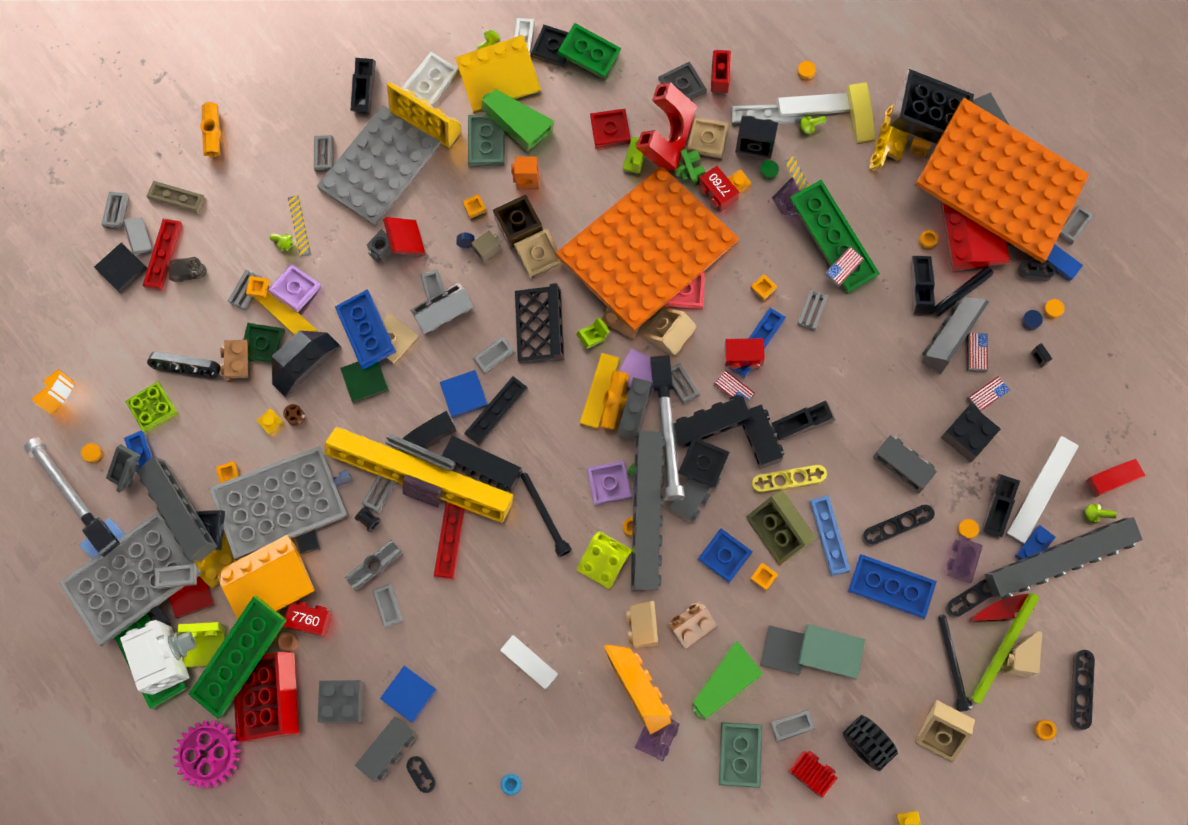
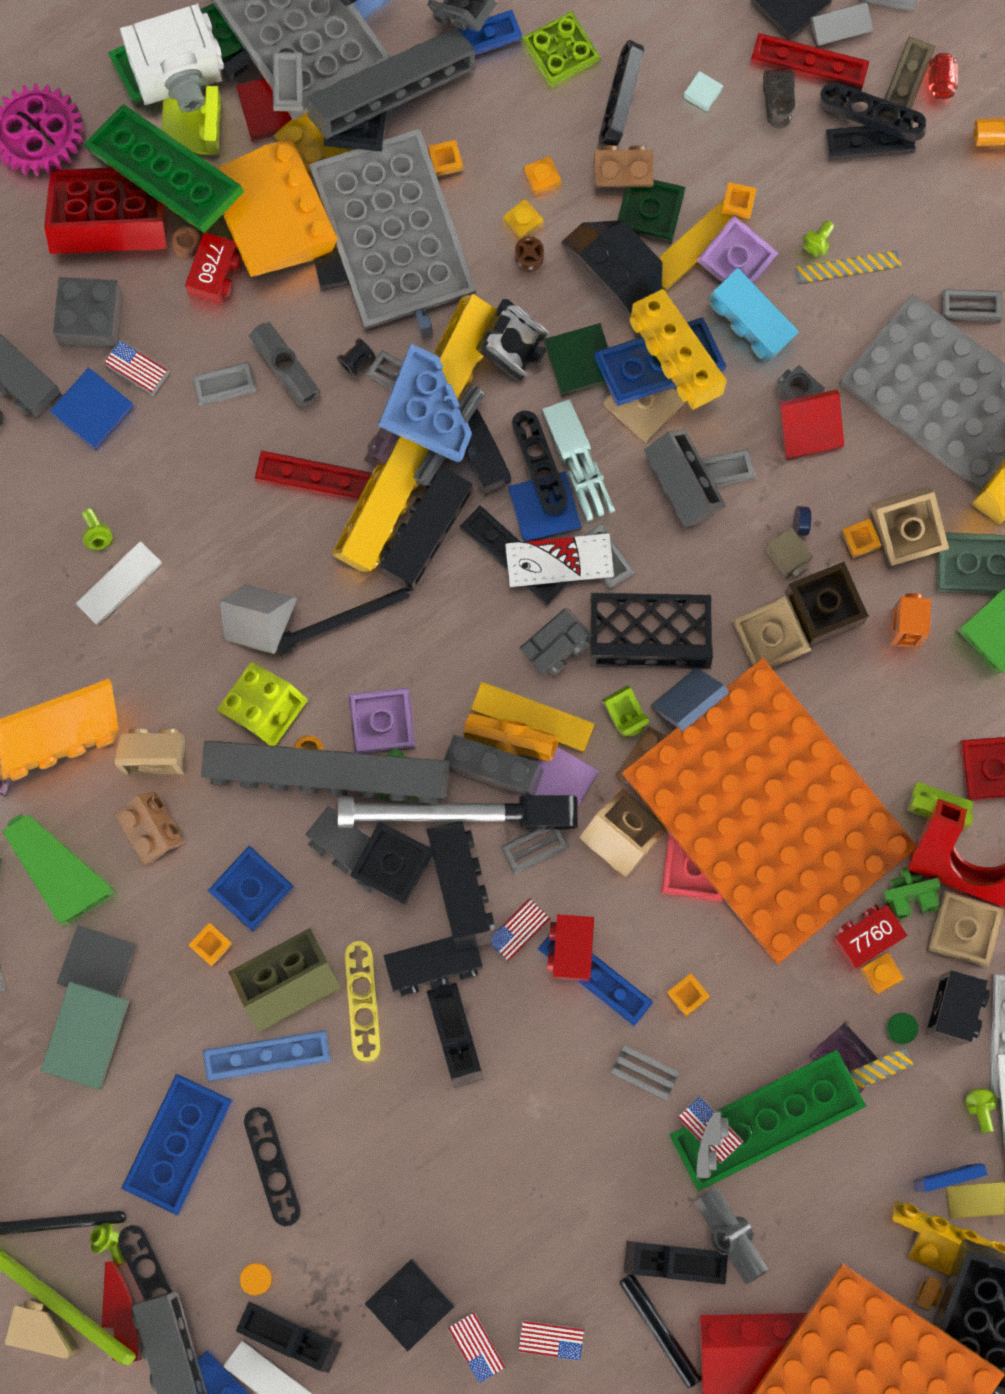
camera: 90 degrees right, 5 degrees up
light grey tile [228,269,262,310] -> none
dark grey brick [873,435,937,493] -> none
light orange tile [919,230,939,250] -> none
slope [922,296,989,374] -> none
clear purple bracket [946,535,983,583] -> none
none -> lime plate [82,508,113,550]
none -> lime plate [90,1223,126,1266]
none -> tile [103,340,170,397]
none -> light grey slope [220,584,297,654]
none -> medium blue plate [377,344,472,463]
none -> piece [476,299,551,382]
none -> white sticker [505,533,614,587]
none -> black beam [512,410,568,517]
none -> dark grey brick [520,608,592,676]
none -> light orange plate [523,156,562,196]
none -> light aqua arm [541,399,615,521]
none -> yellow brick [630,289,727,410]
none -> sand blue tile [651,667,729,731]
none -> light aqua tile [683,71,723,112]
none -> dark grey piece [695,1187,769,1284]
none -> light grey slope [697,1111,729,1178]
none -> medium azure brick [707,268,799,361]
none -> black beam [820,82,927,142]
none -> black tile [825,123,916,161]
none -> tan slope [870,487,949,566]
none -> blue tile [913,1163,988,1192]
none -> clear red brick [929,53,958,99]

